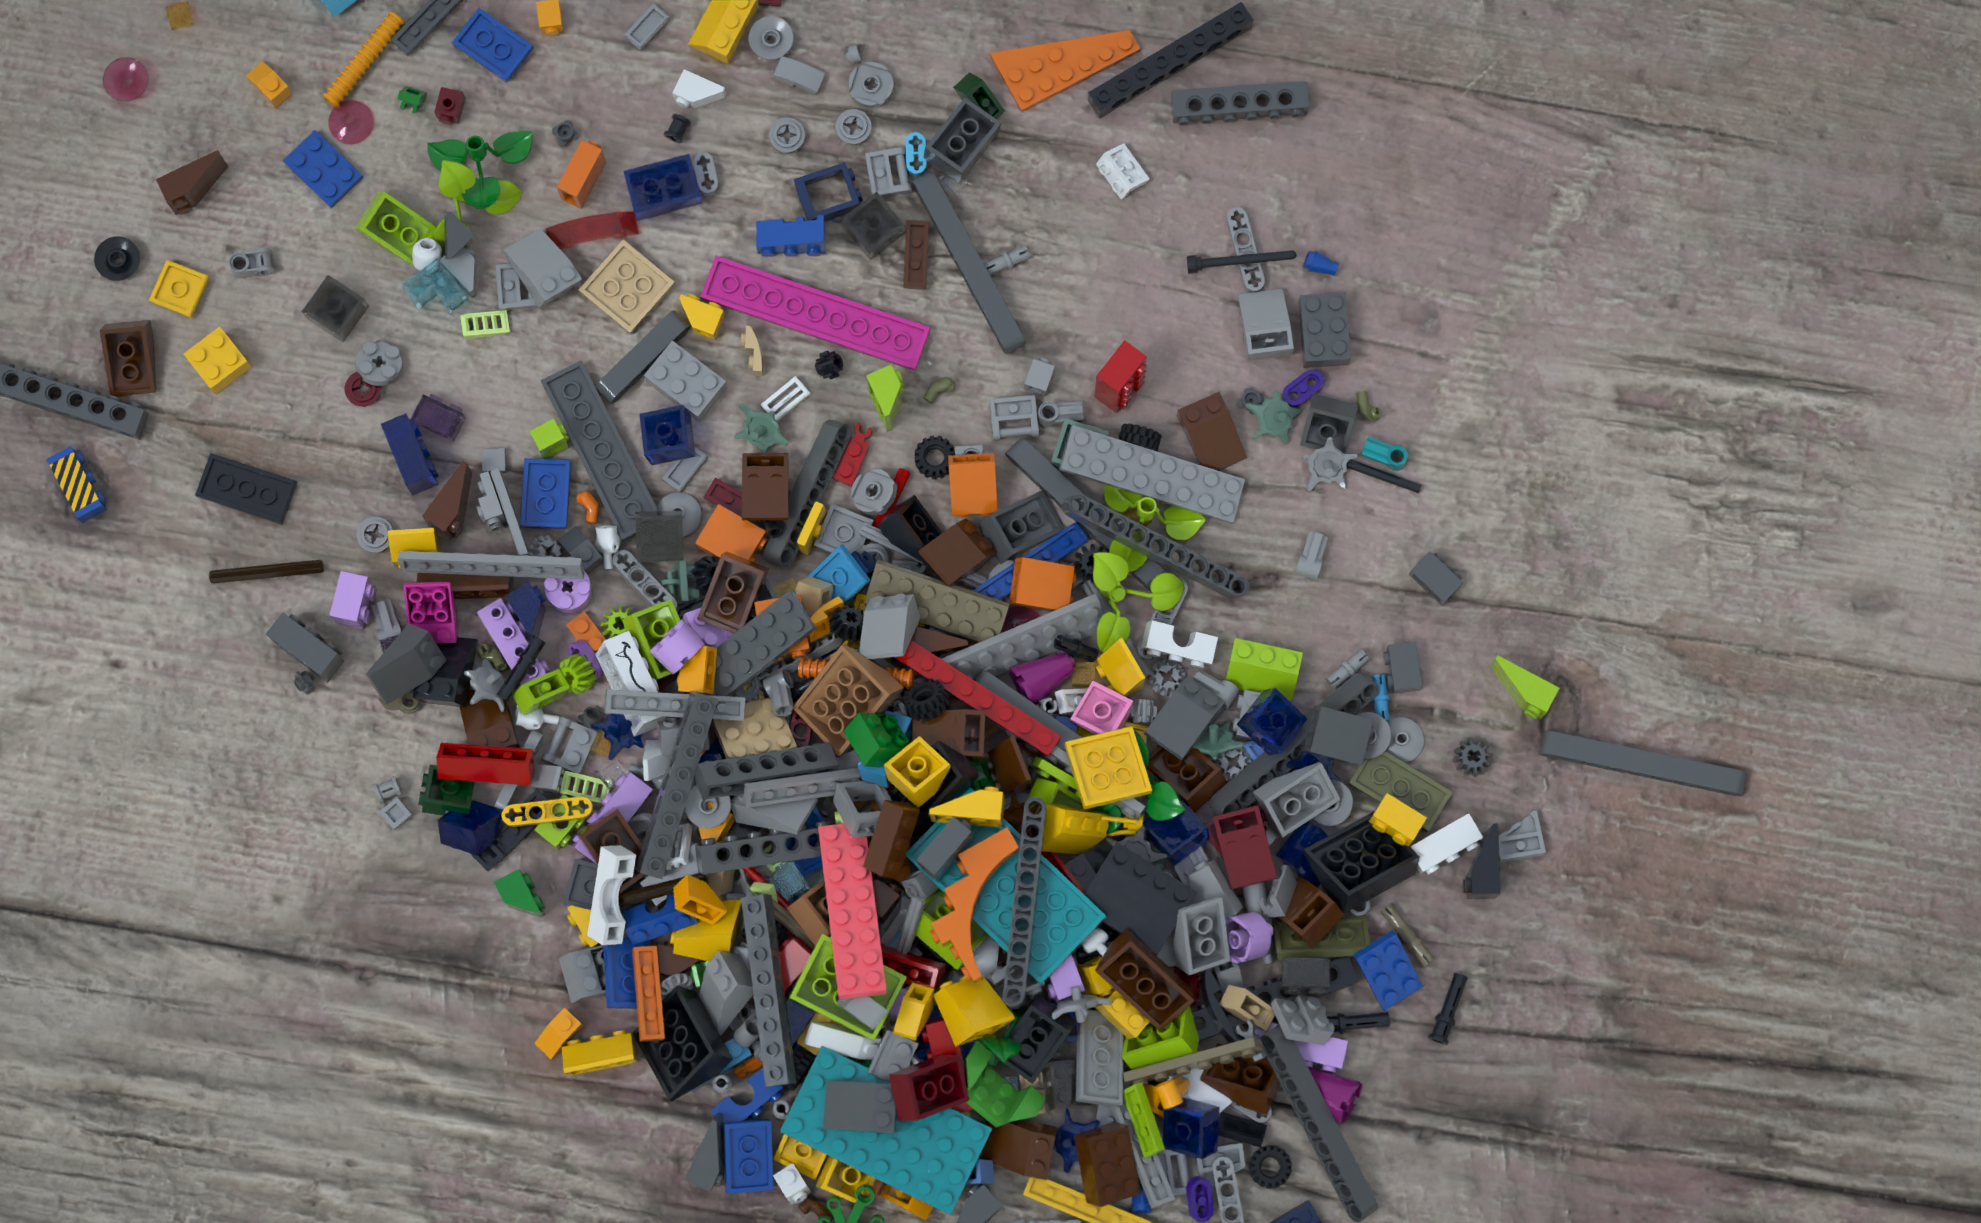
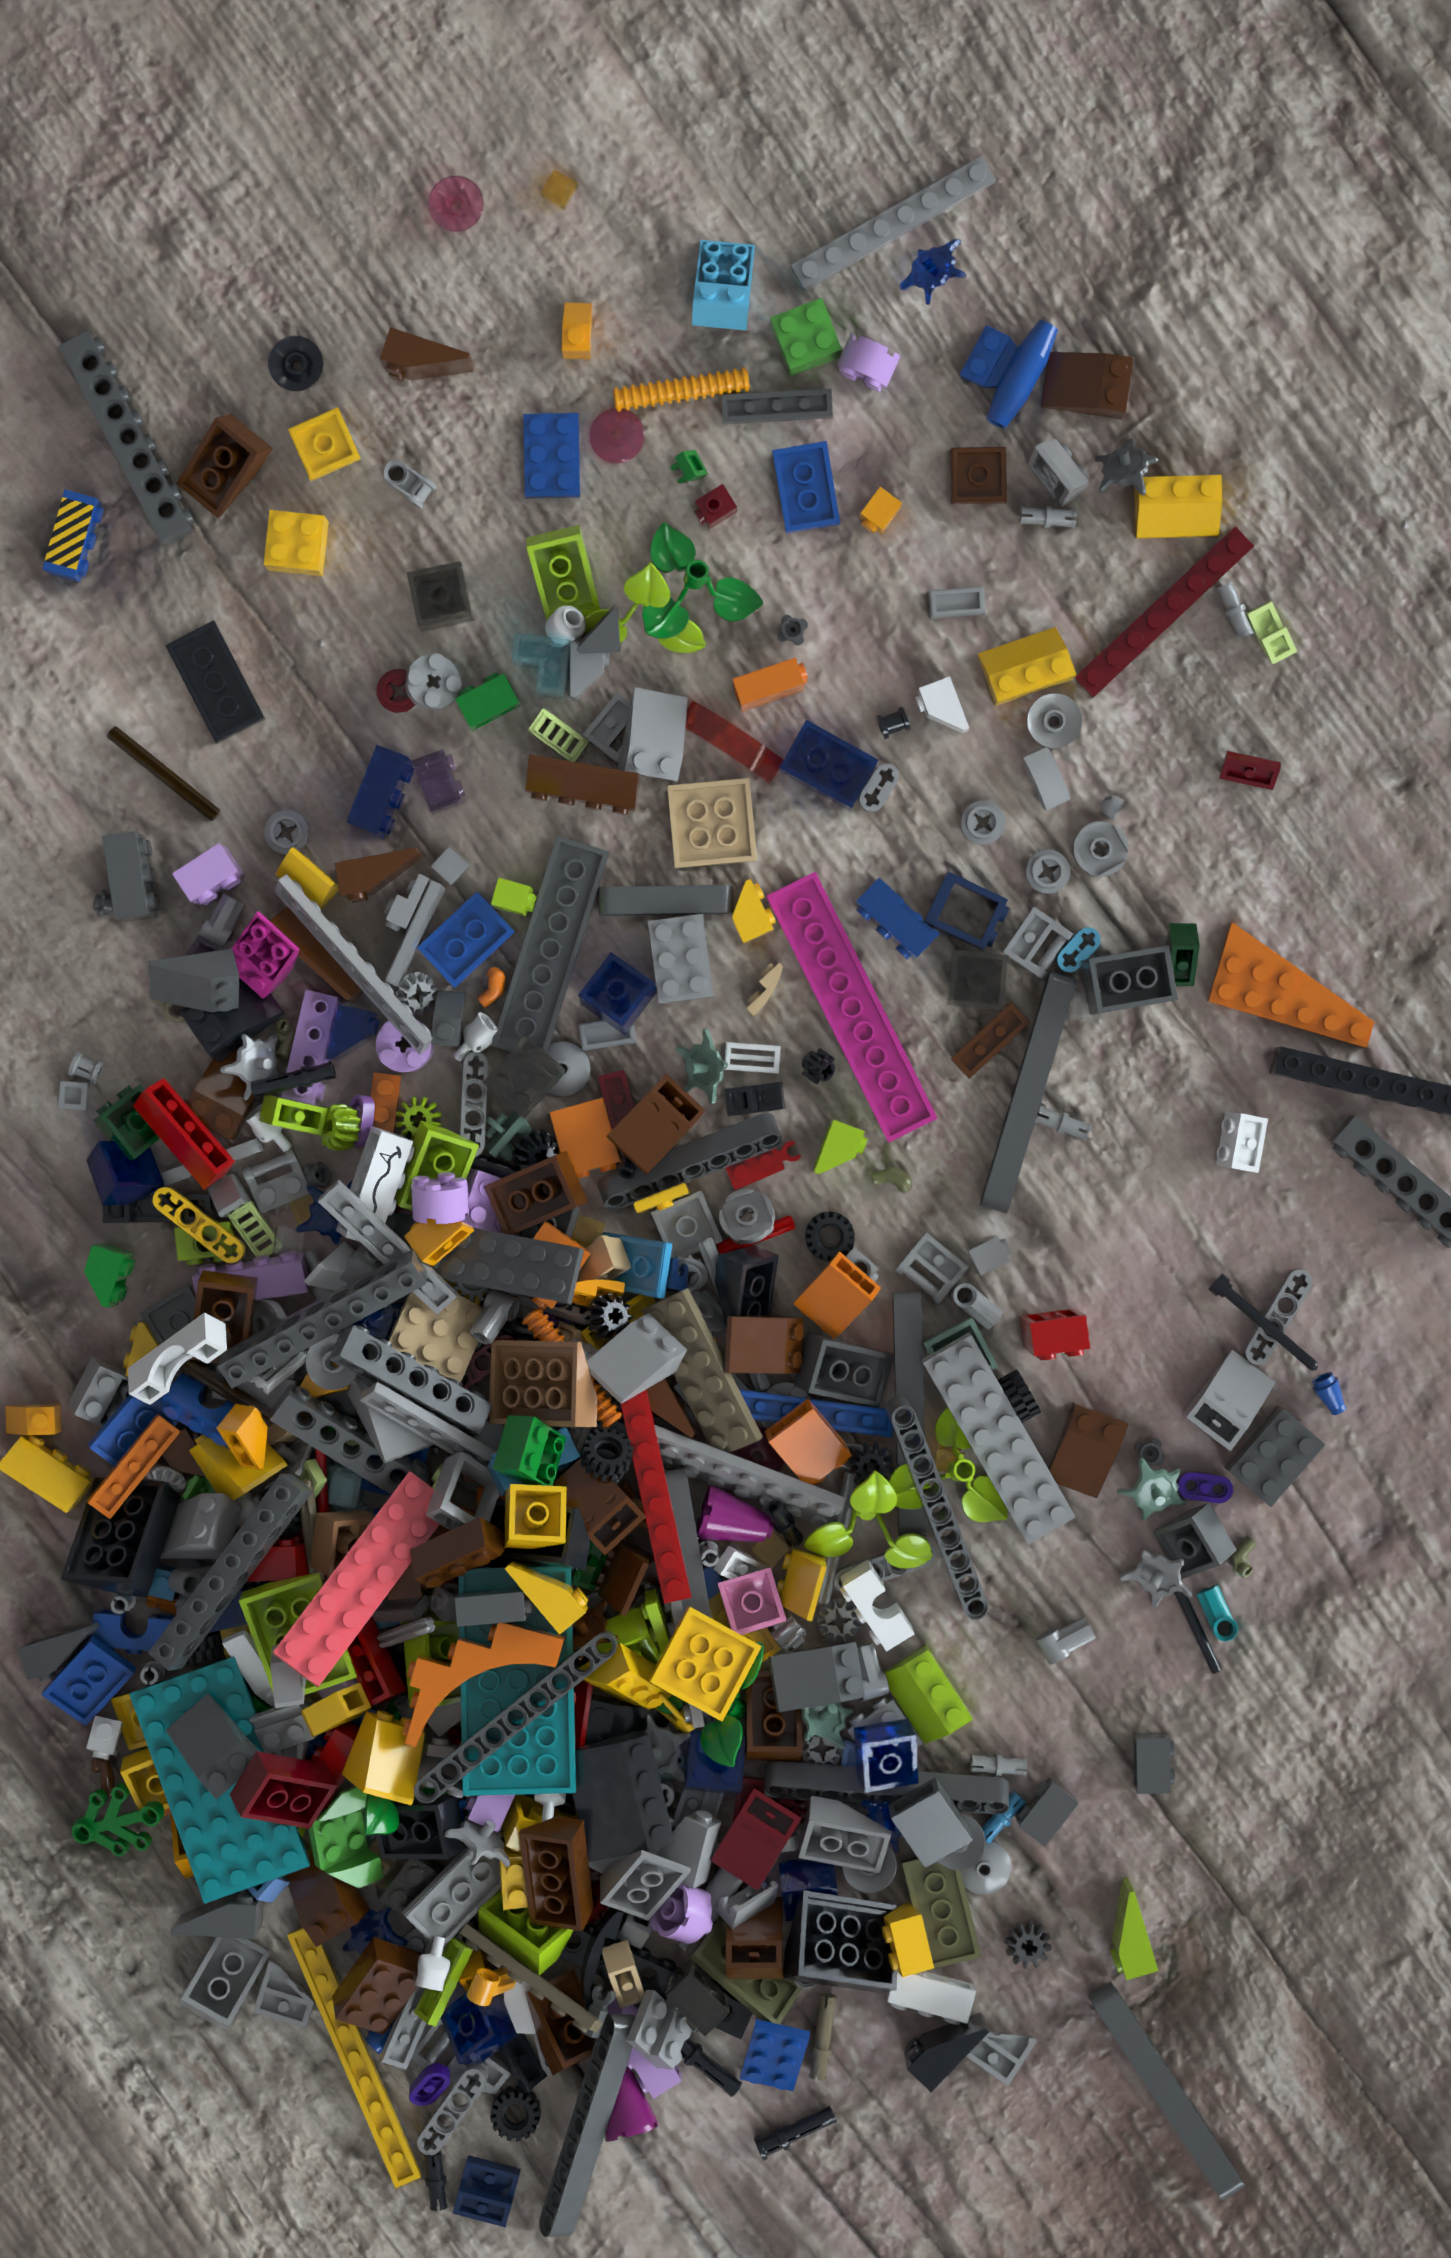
camera: 40 degrees right, 10 degrees up
none -> white piece [414,1936,450,1991]
none -> green brick [455,673,521,732]
none -> reddish brown slope [525,754,641,815]
none -> black slope [724,1082,786,1116]

